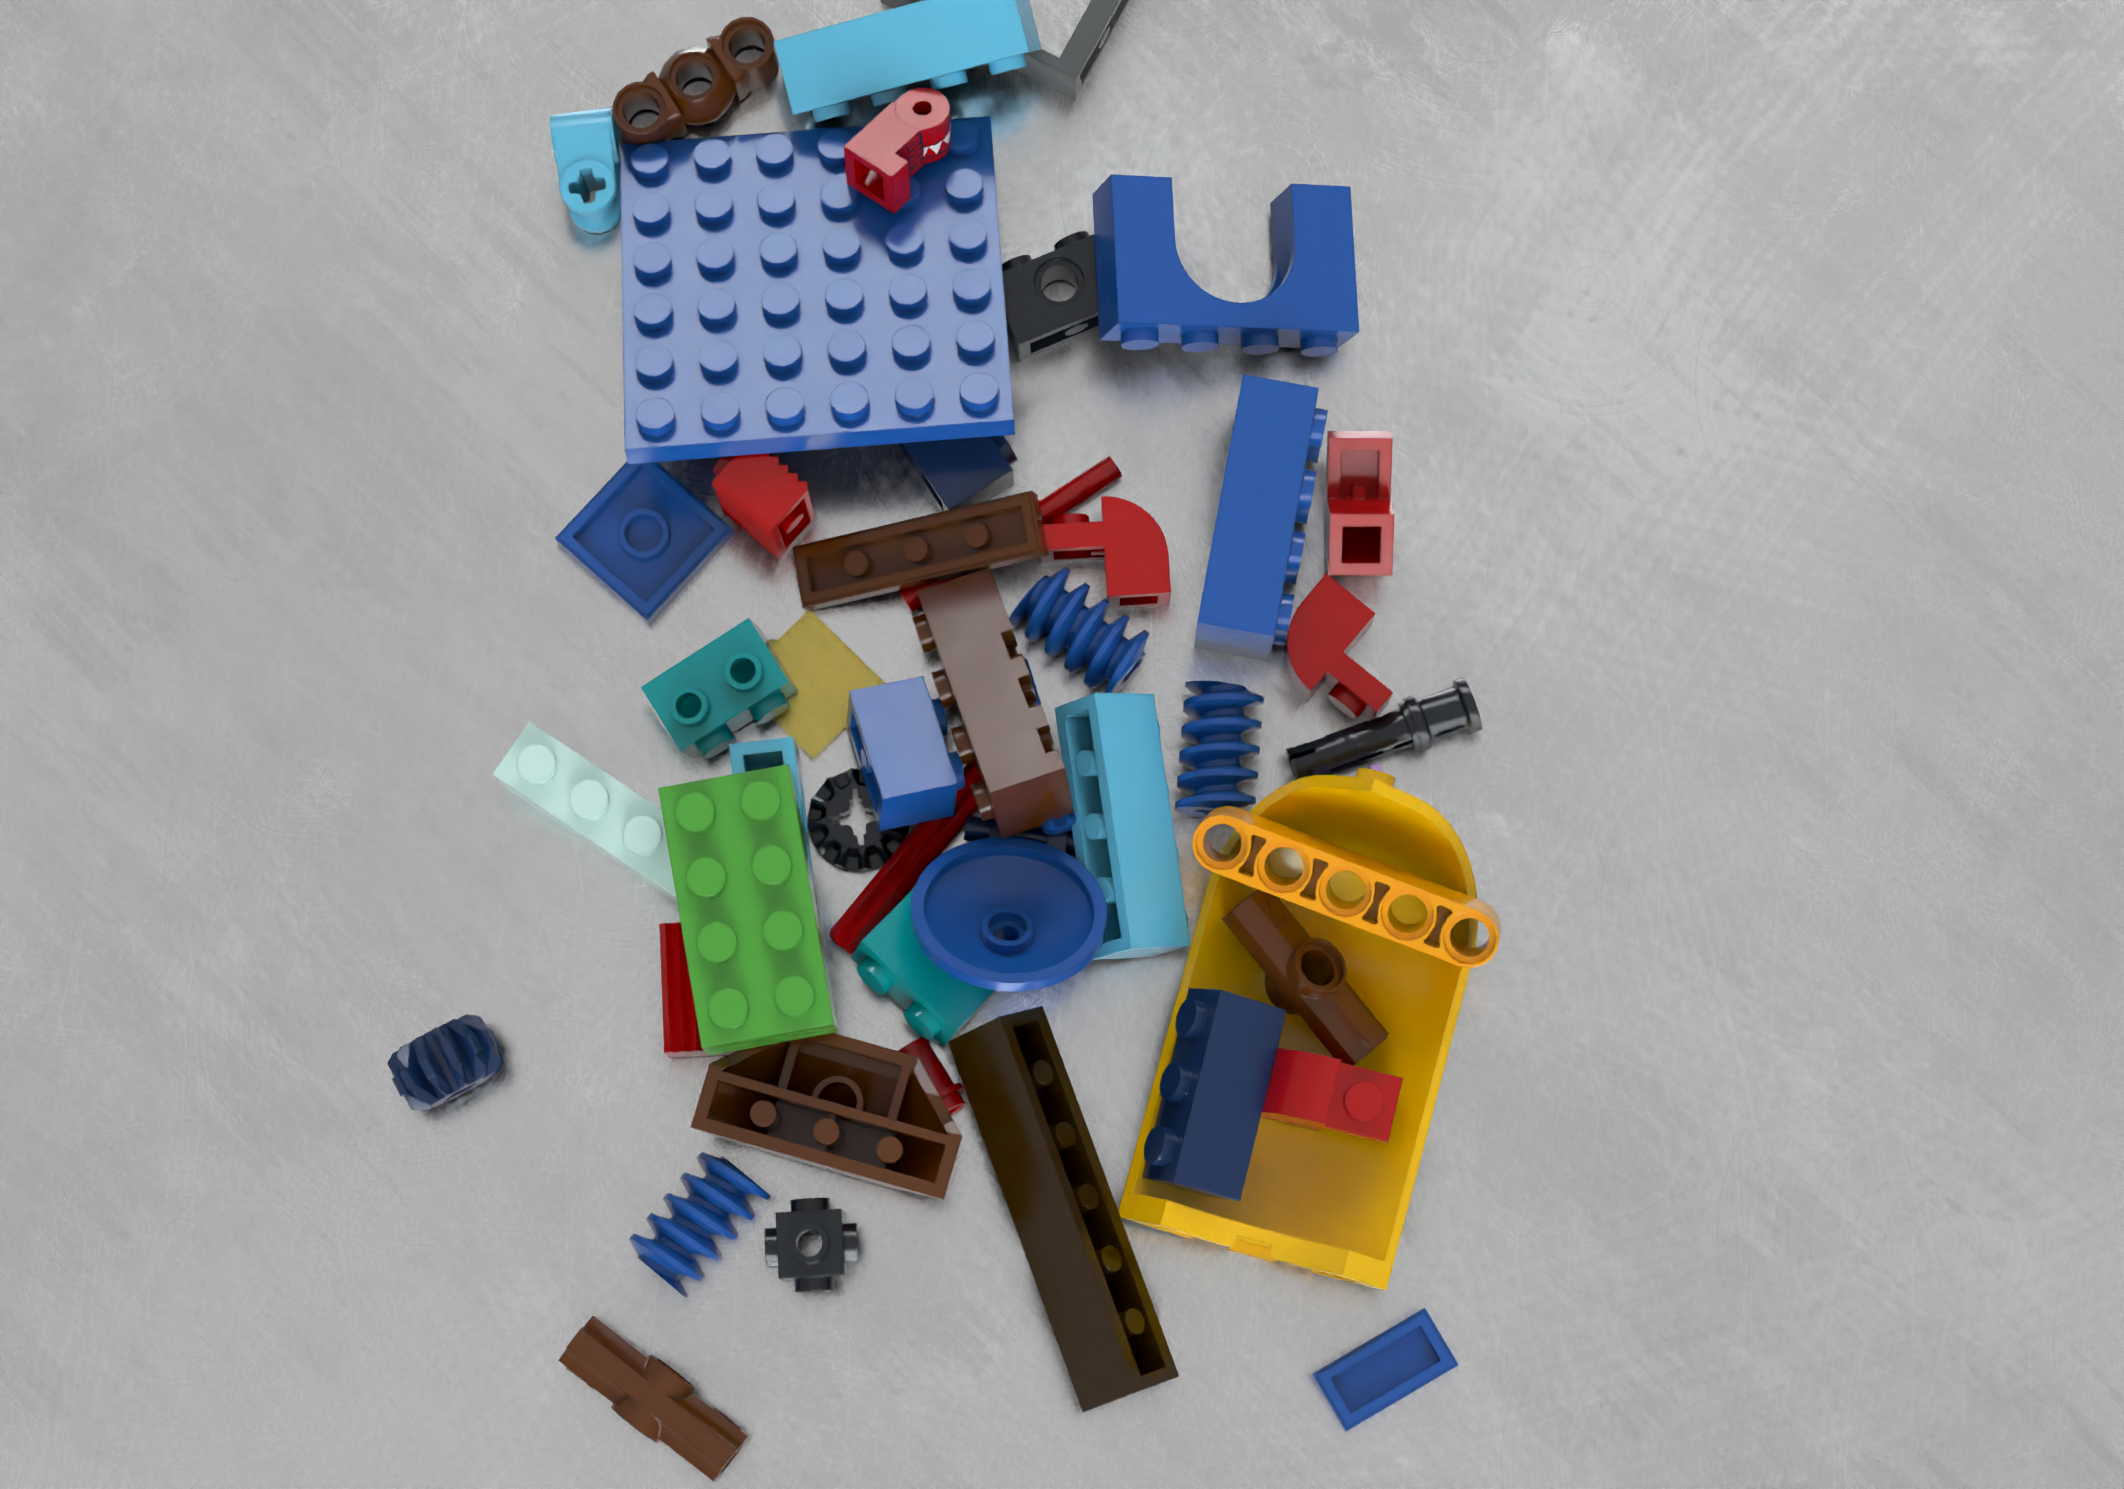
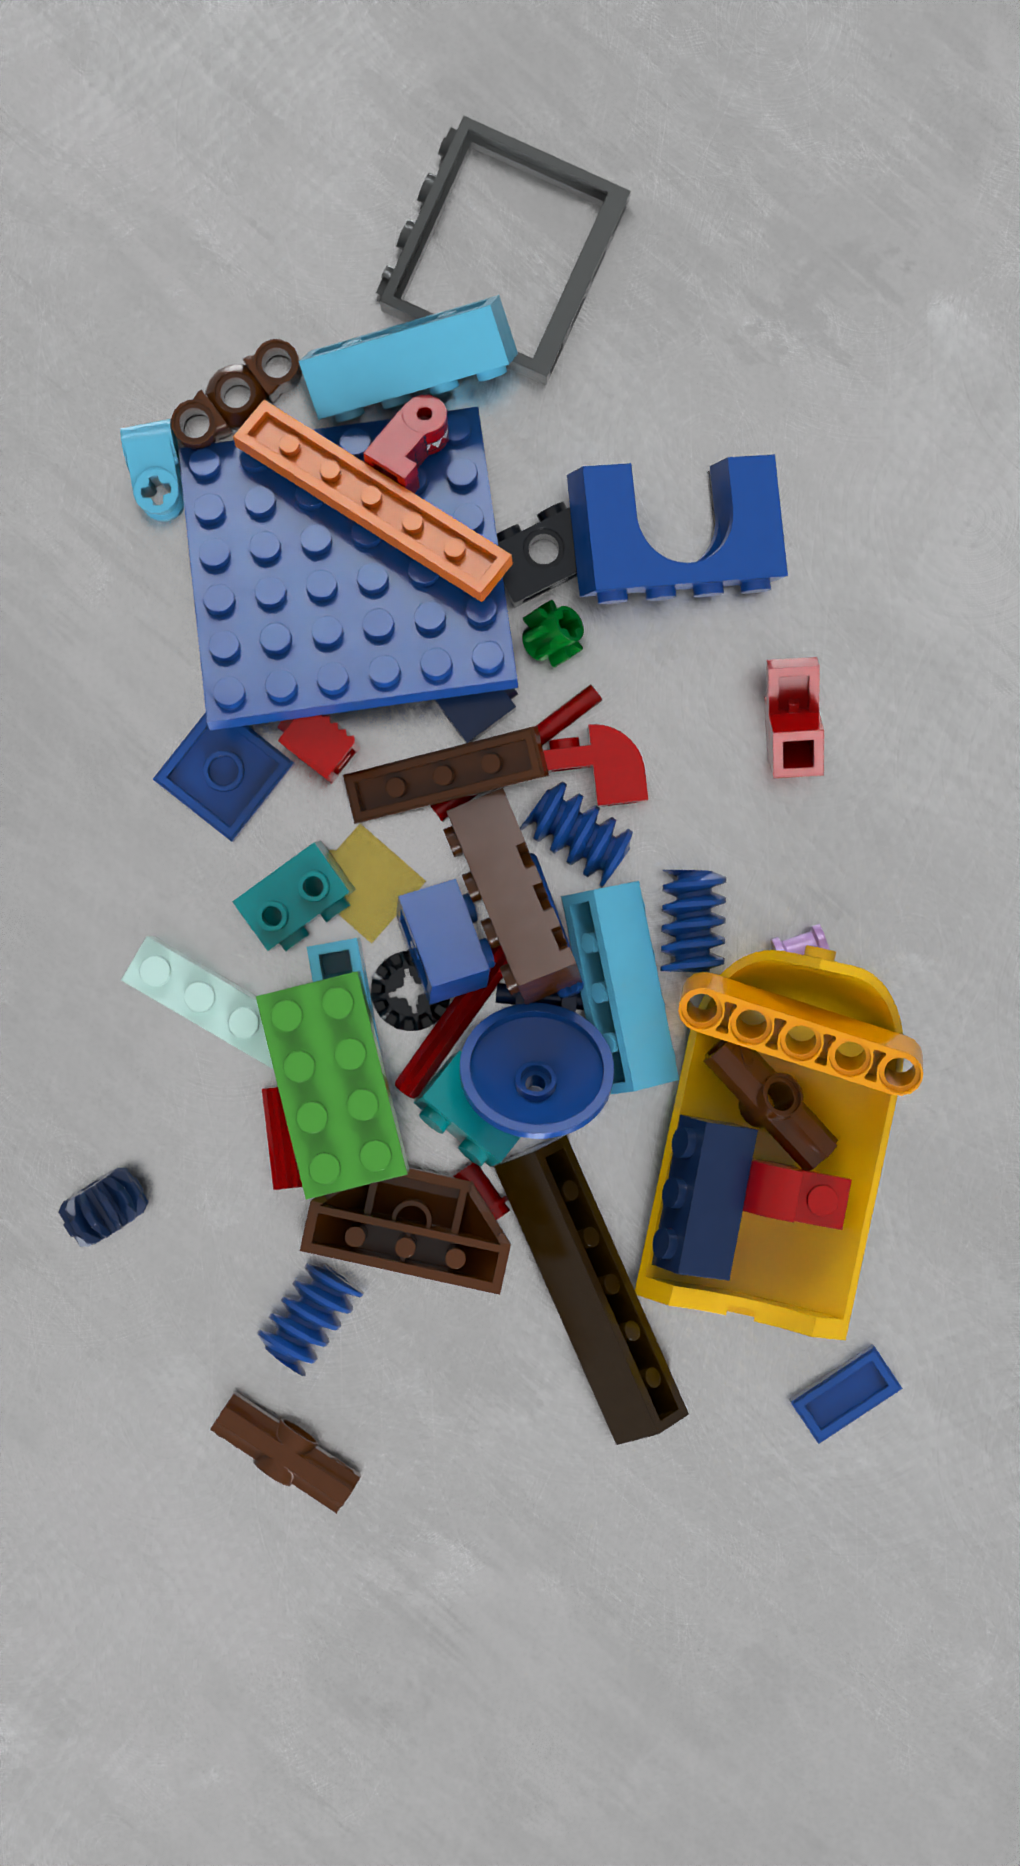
camera: 10 degrees left, 10 degrees up
black brick [765,1198,859,1293] -> none
blue brick [1194,374,1328,661] -> none
red brick [1284,574,1393,720] -> none
black pin [1285,677,1482,780] -> none
none -> orange plate [233,400,513,602]
none -> green gear [522,600,584,667]

